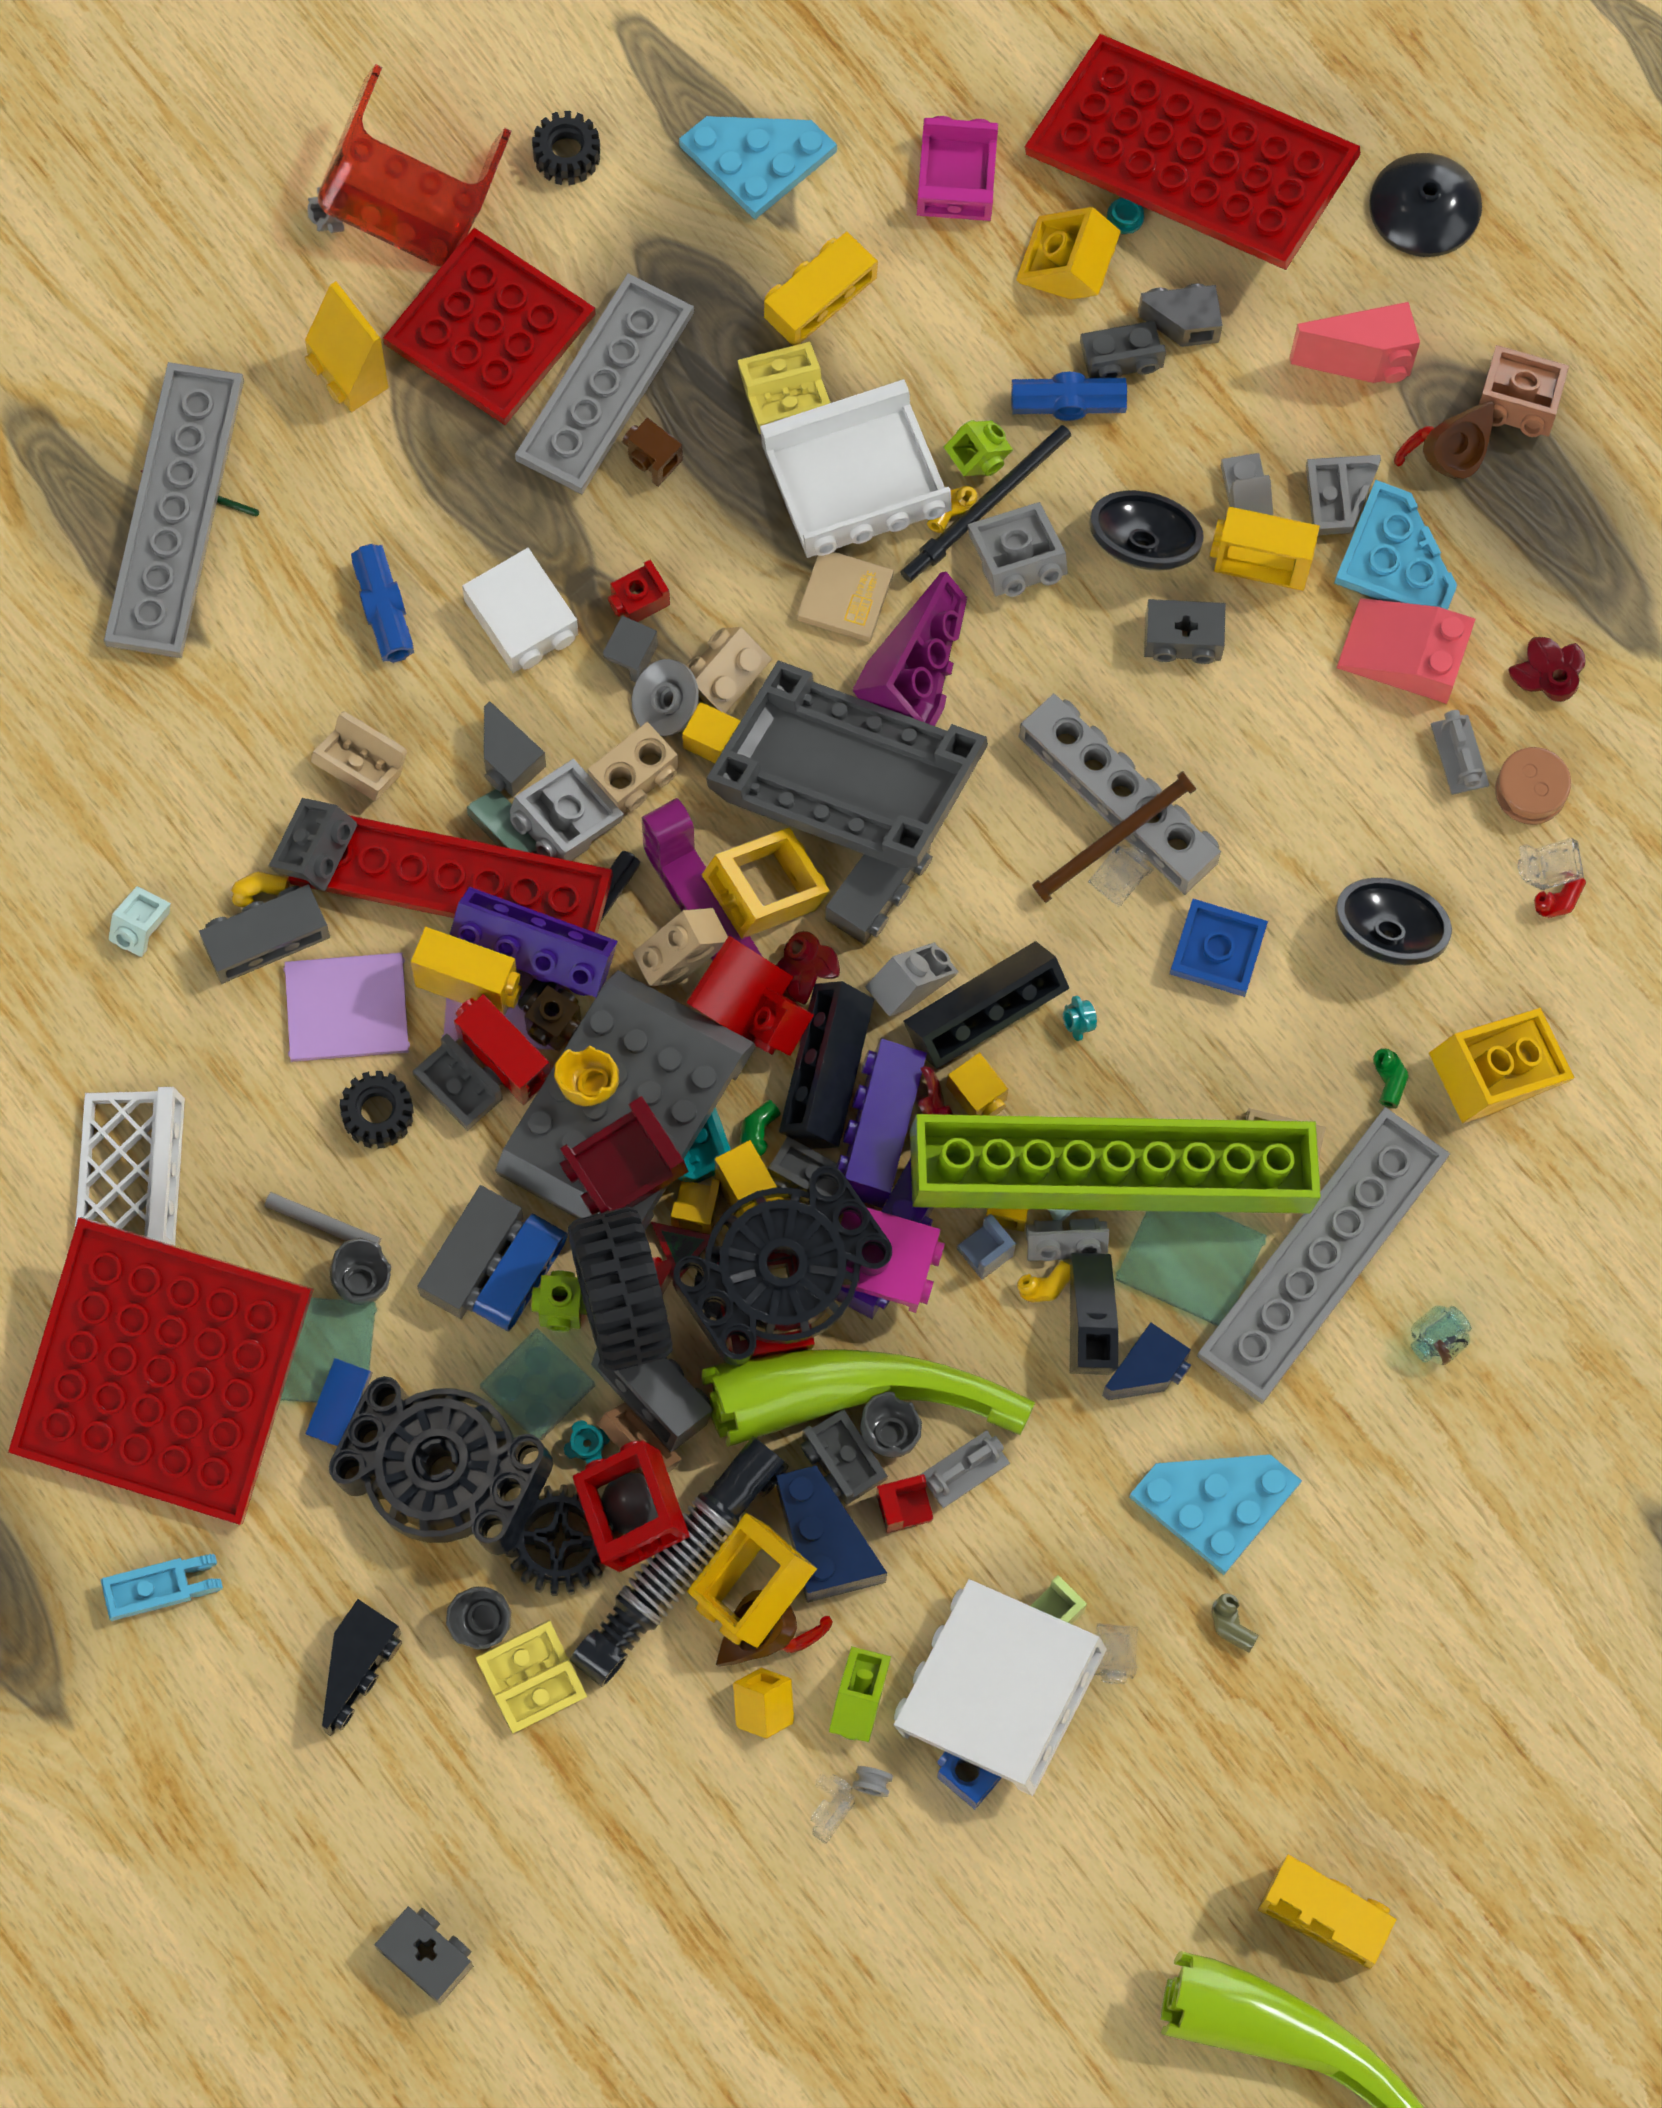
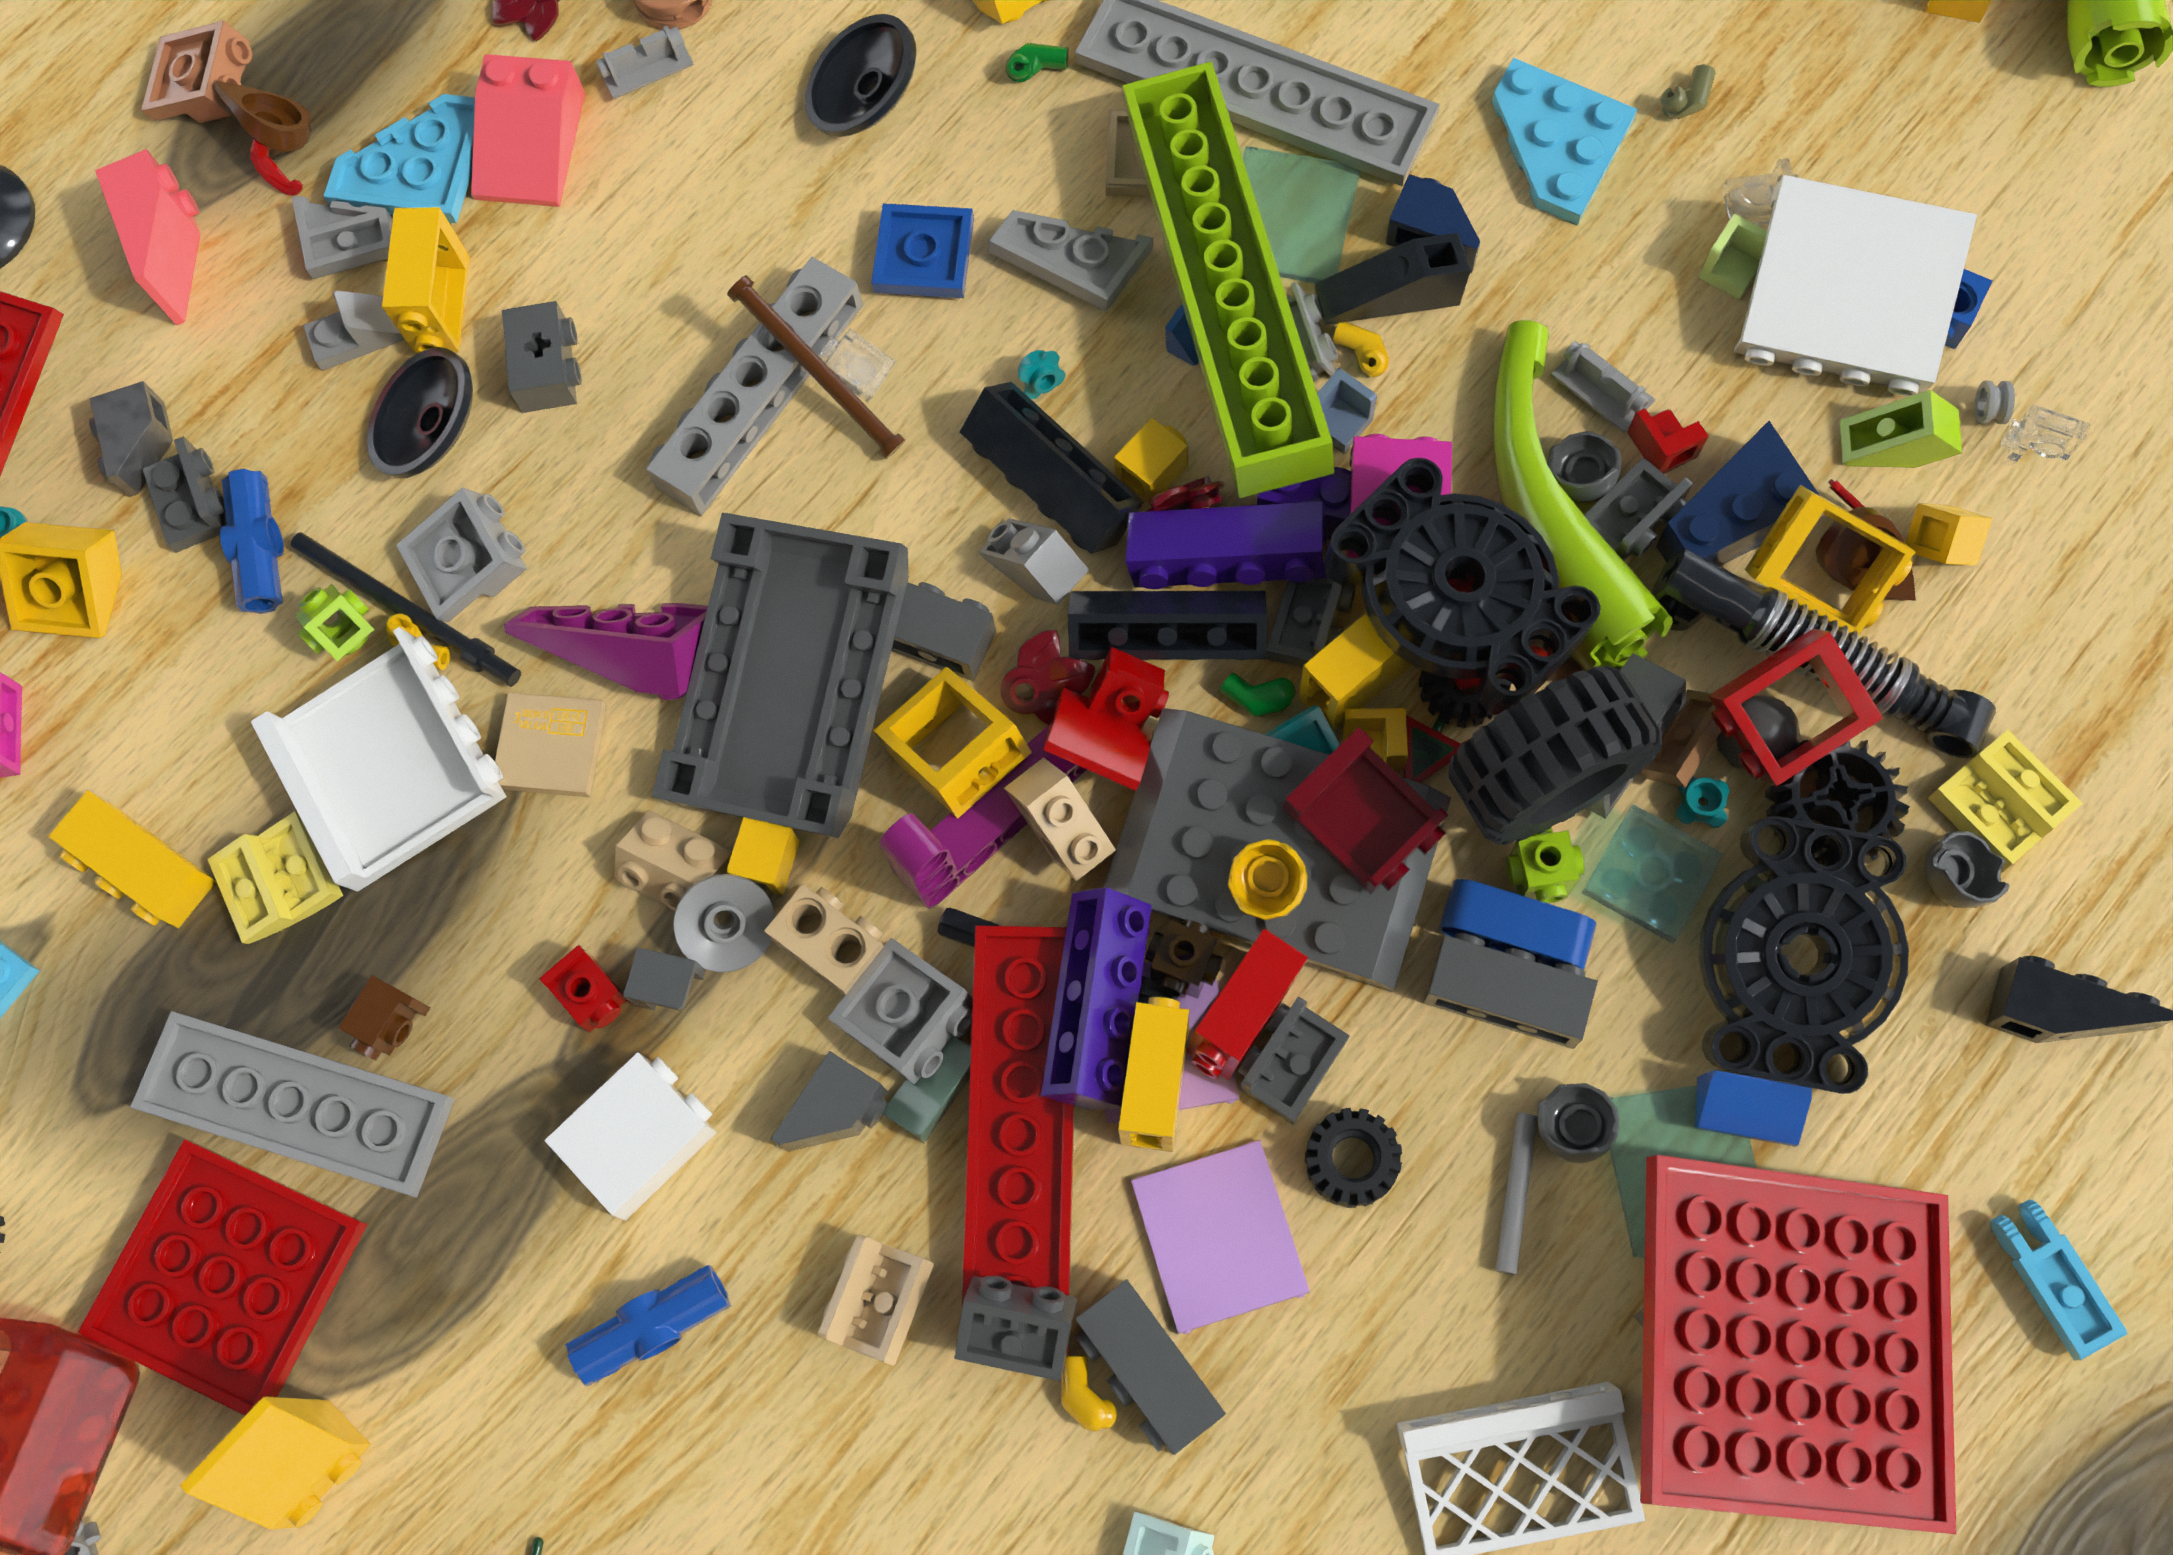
camera: 90 degrees left, 0 degrees up
none -> light grey wing [989,210,1153,311]

